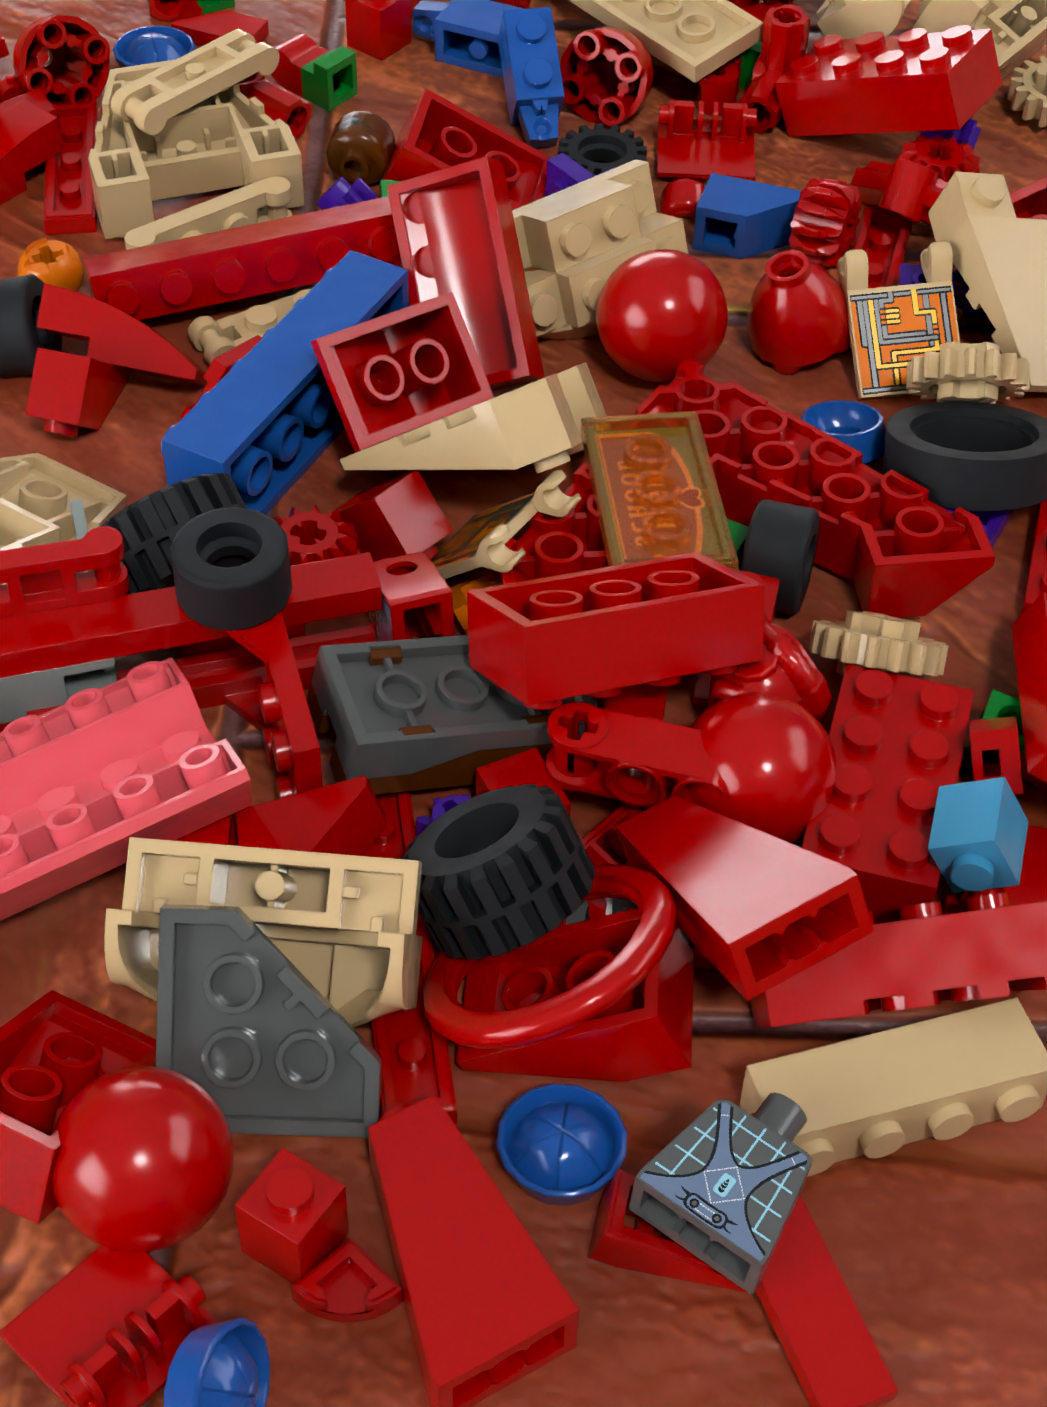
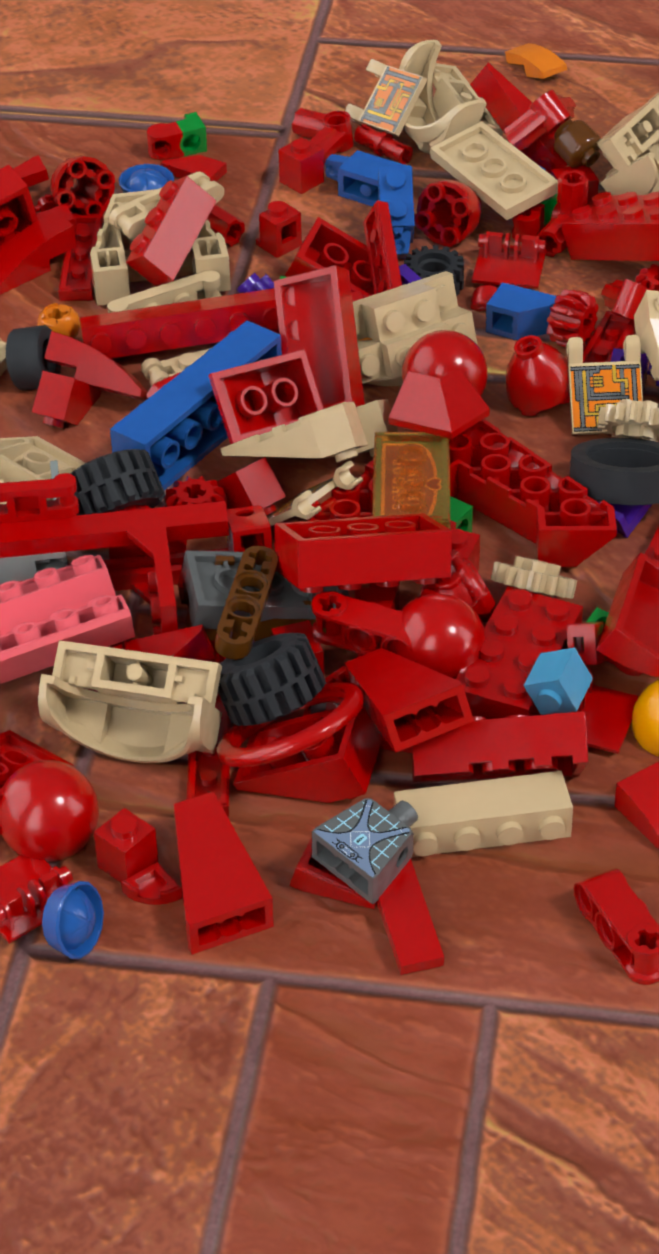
camera: 10 degrees right, 5 degrees down
dark grey plate [156,904,382,1138] -> none
black tyre [170,507,292,631] -> none
green leg [271,33,358,111] -> none
reddish brown head [326,111,396,186] -> none
blue hat [497,1083,627,1206] -> none
black tyre [740,499,820,615] -> none
blue hat [801,400,886,464] -> none
none -> brick [126,176,217,287]
none -> reddish brown beam [214,546,278,660]
none -> red brick [256,201,302,258]
none -> red tile [363,200,402,294]
none -> red slope [388,367,490,439]

